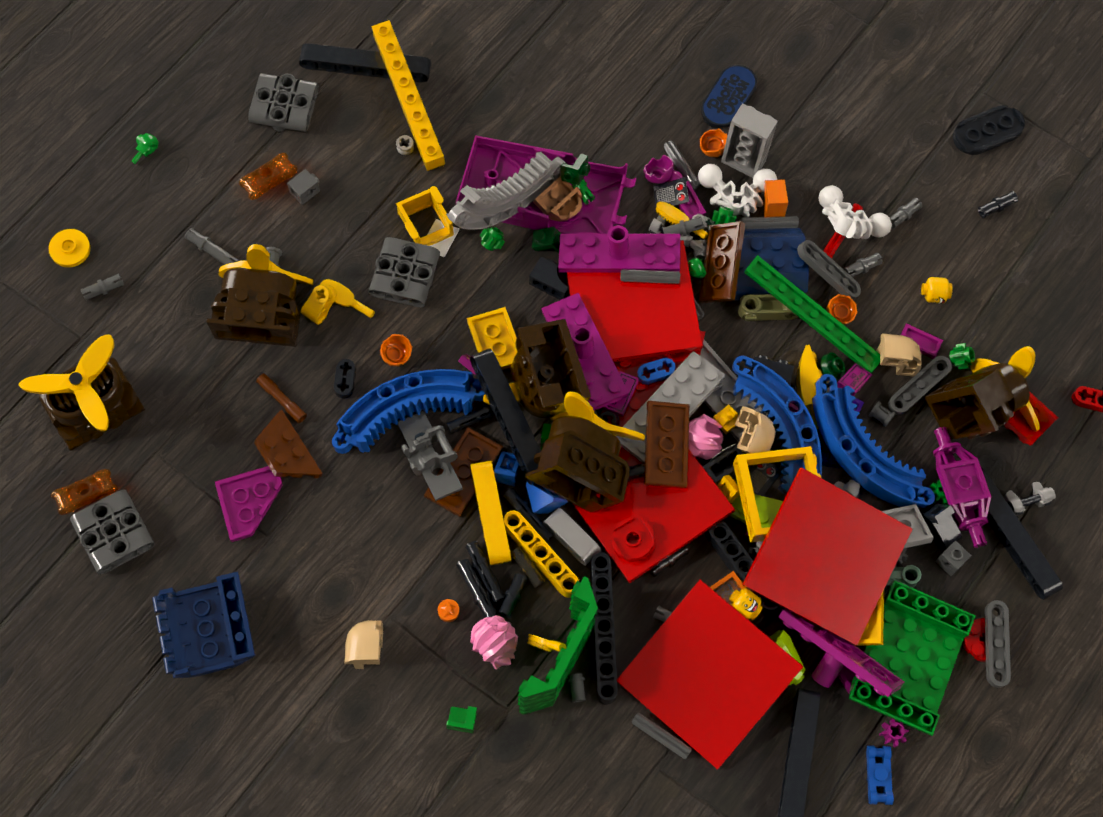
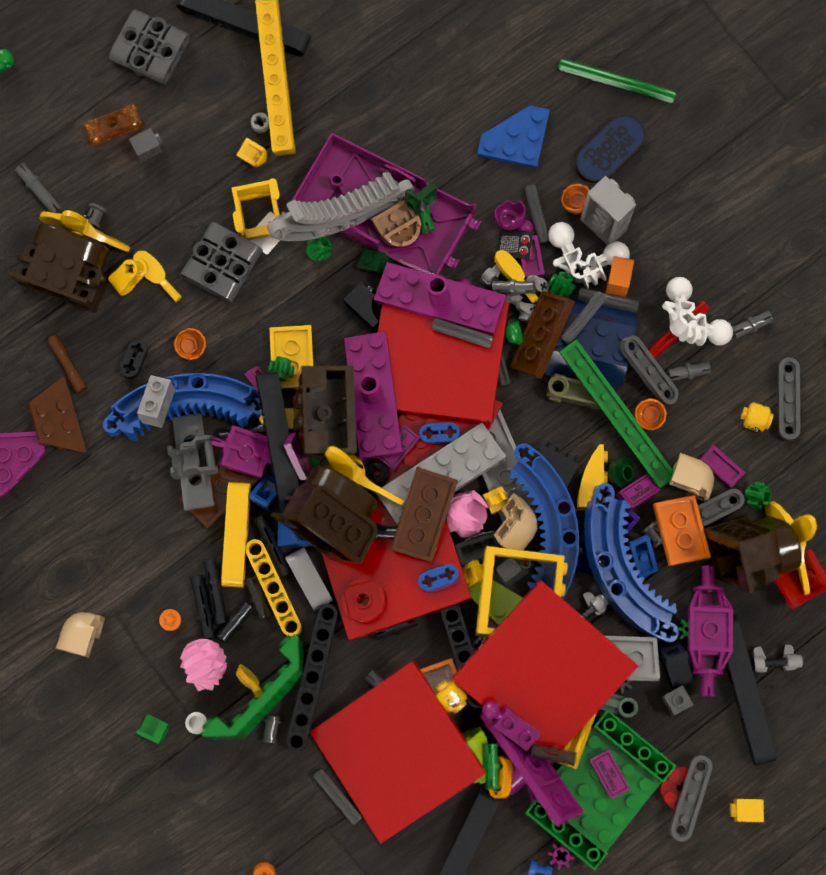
camera: 20 degrees right, 10 degrees up
none -> light grey brick [137,375,175,428]
none -> white plate [185,712,207,734]
none -> magenta plate [211,425,271,479]
none -> yellow plate [236,138,267,167]
none -> green gear [268,356,295,382]
none -> magenta tile [283,432,312,481]
none -> blue beam [418,564,460,593]
none -> blue plate [477,106,550,169]
none -> magenta plate [482,701,541,751]
none -> green pin [483,744,500,789]
none -> light orange beam [489,756,513,799]
none -> clear smoke pin [530,743,577,766]
none -> green axle [559,58,676,103]
none -> dark grey axle [561,291,606,345]
none -> magenta tile [589,749,630,799]
none -> blue slope [626,534,658,578]
none -> orange tile [653,495,711,566]
none -> yellow brick [730,799,764,822]
none -> dark grey plate [777,357,800,441]

